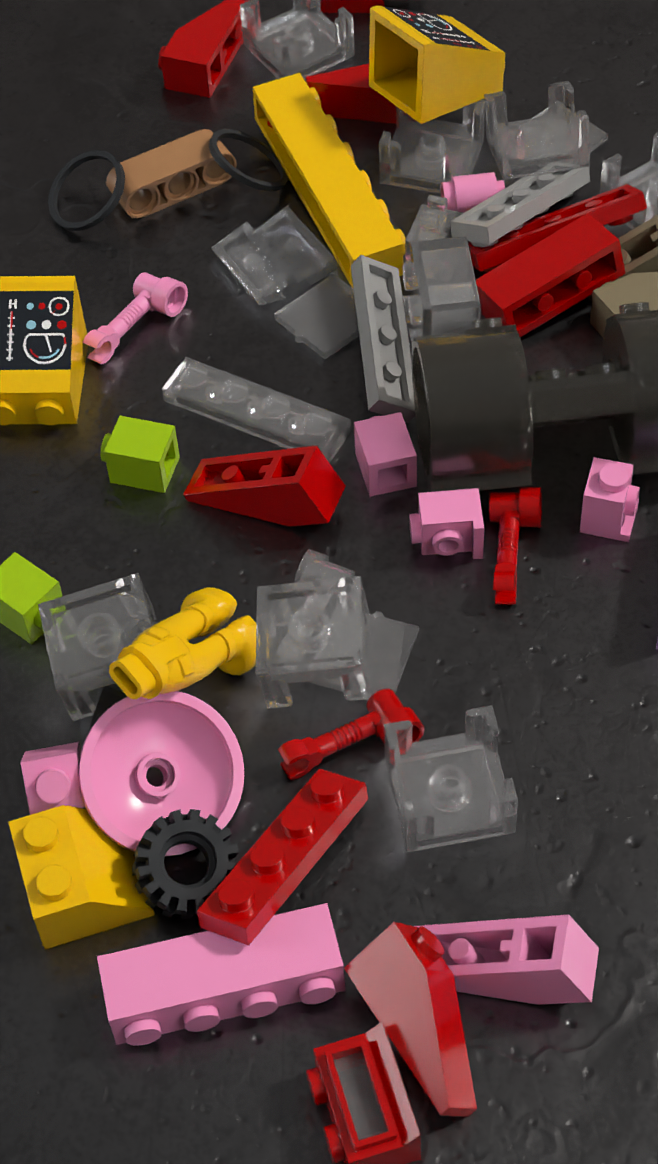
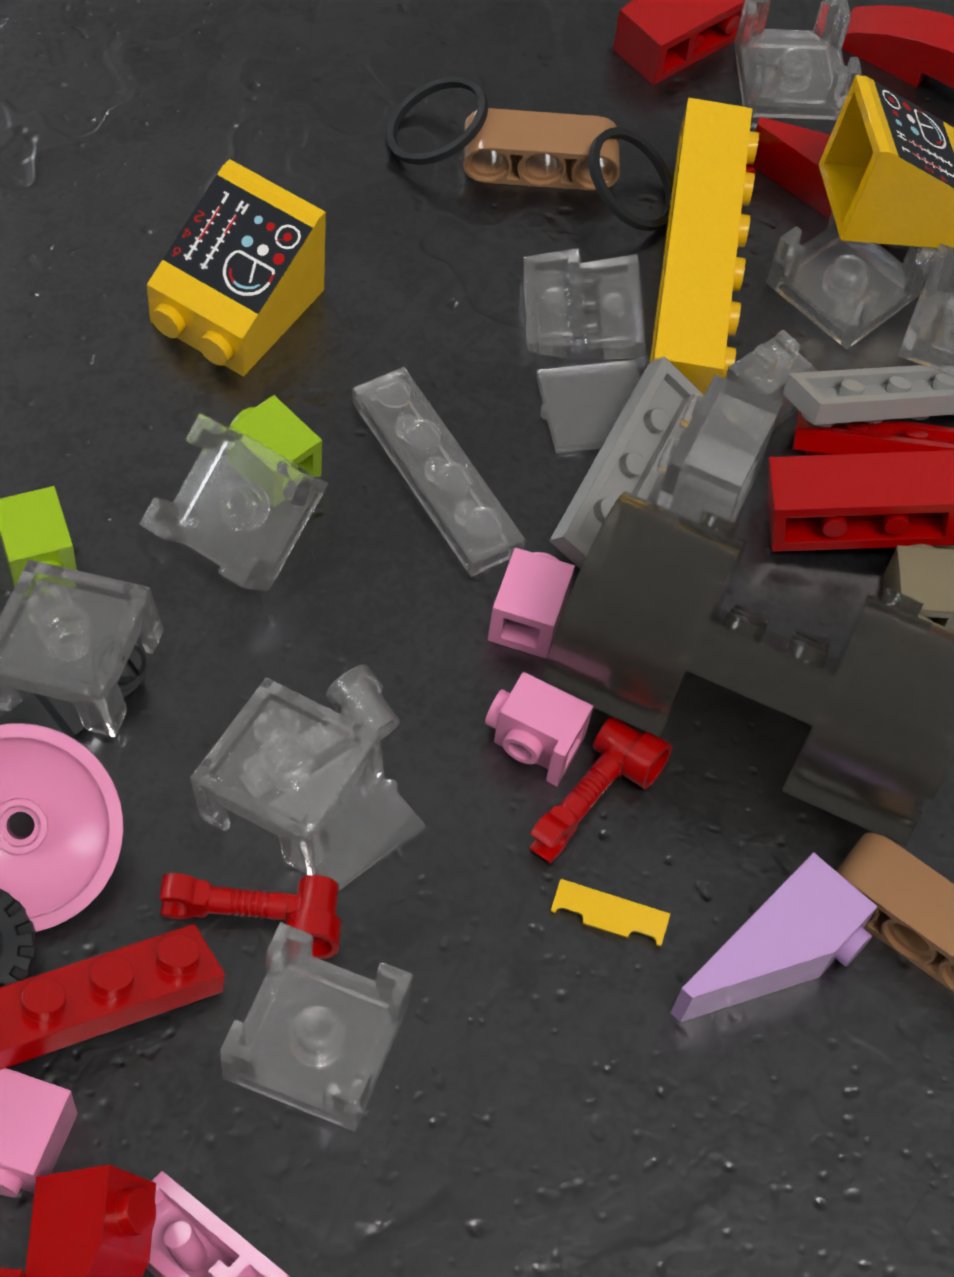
camera: 20 degrees right, 5 degrees up
bright pink brick [83,272,188,364] -> none
yellow piece [109,587,262,700] -> none
red slope [183,445,346,527] -> none
bright pink brick [440,172,505,218] -> none
bright pink brick [580,457,640,542] -> none
none -> clear panel [139,413,329,591]
none -> yellow piece [550,879,671,947]

